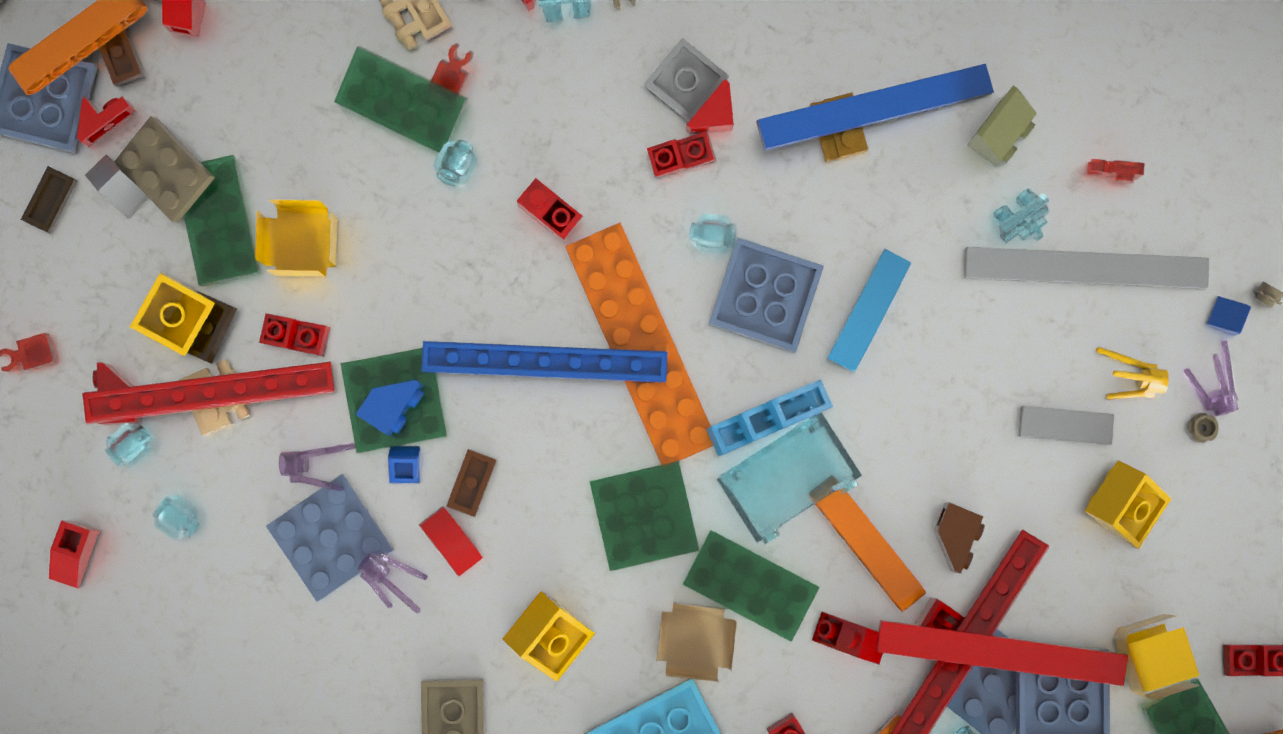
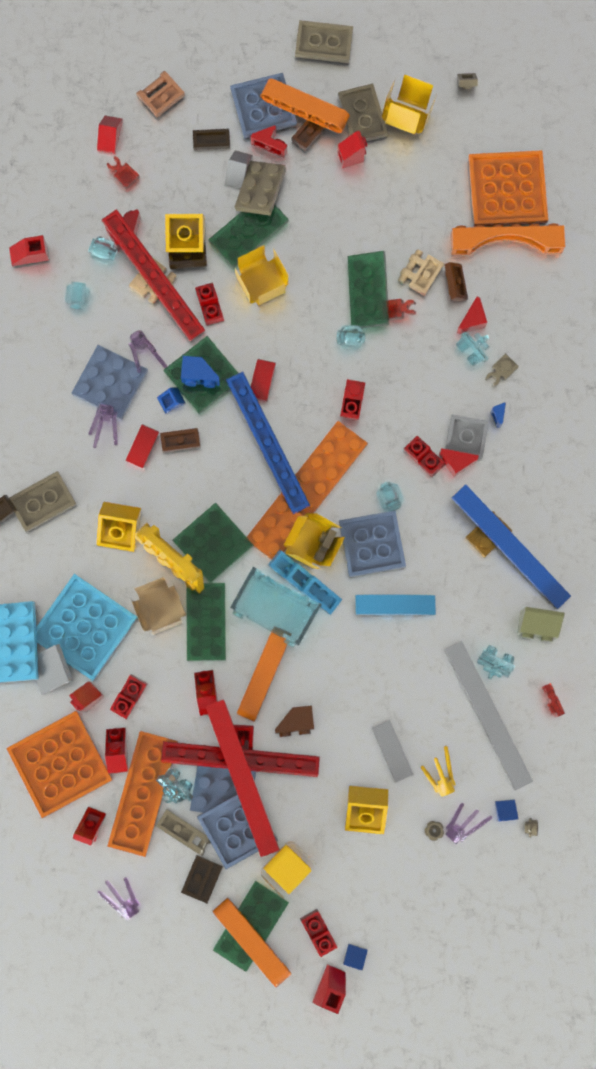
camera: 60 degrees right, 5 degrees down
none -> yellow plate [135,523,204,593]
none -> red slope [251,359,276,401]
none -> yellow piece [284,513,345,569]
none -> dark tan plate [313,529,337,562]
none -> blue slope [490,402,506,428]

